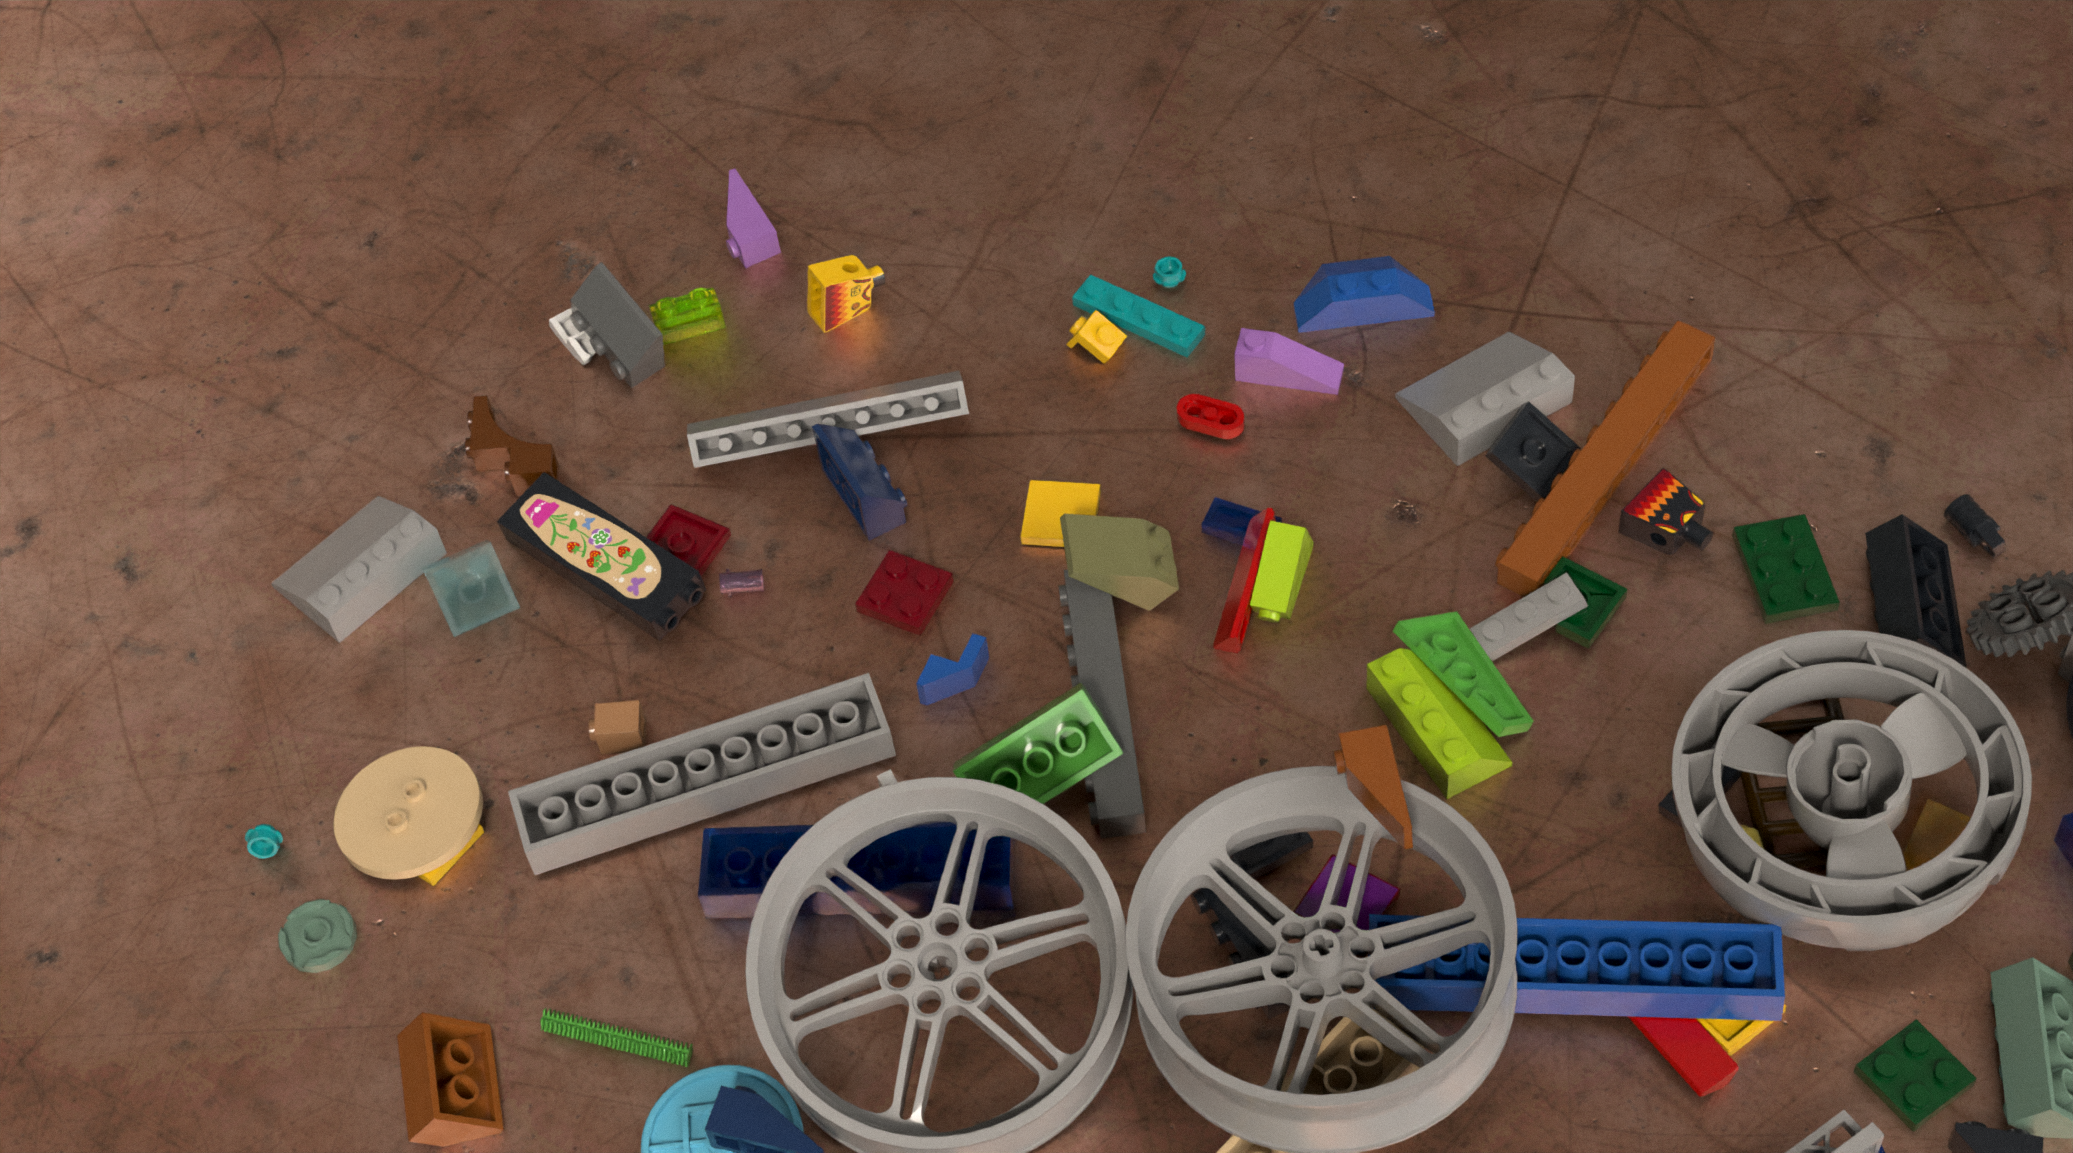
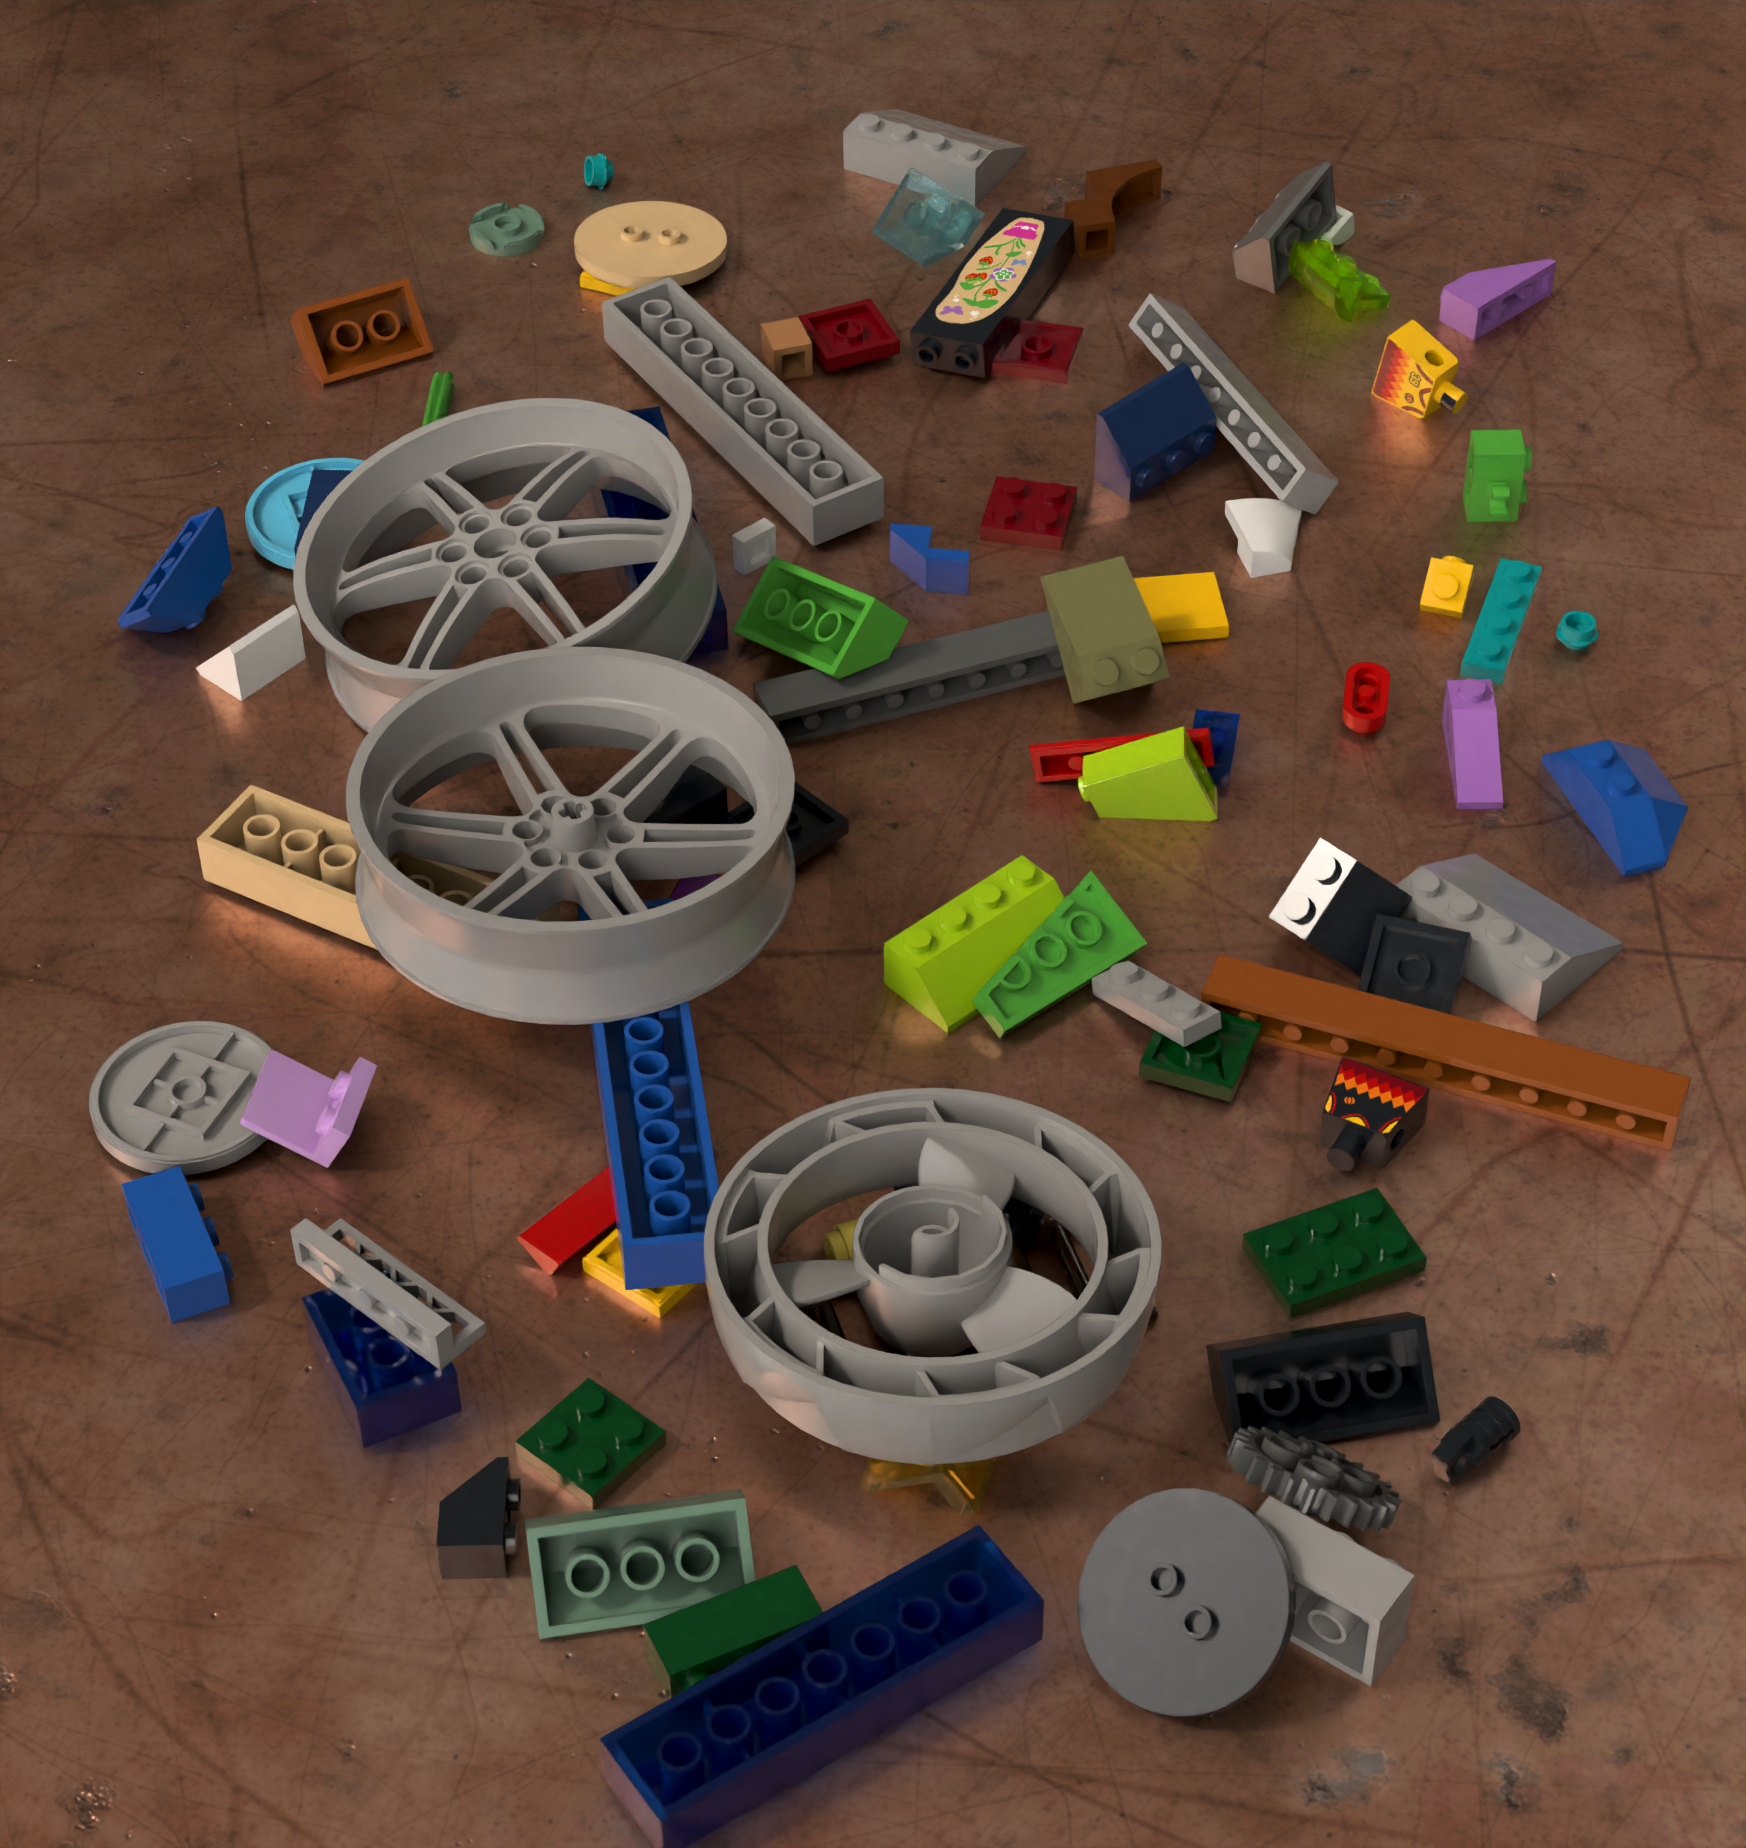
camera: 70 degrees right, 10 degrees down
pin [719,569,764,597] -> none
dark orange slope [1333,725,1413,849] -> none
none -> dark red plate [798,298,900,372]
none -> white slope [1225,498,1302,578]
none -> black slope [1269,838,1413,976]
none -> bright green brick [1463,429,1532,522]

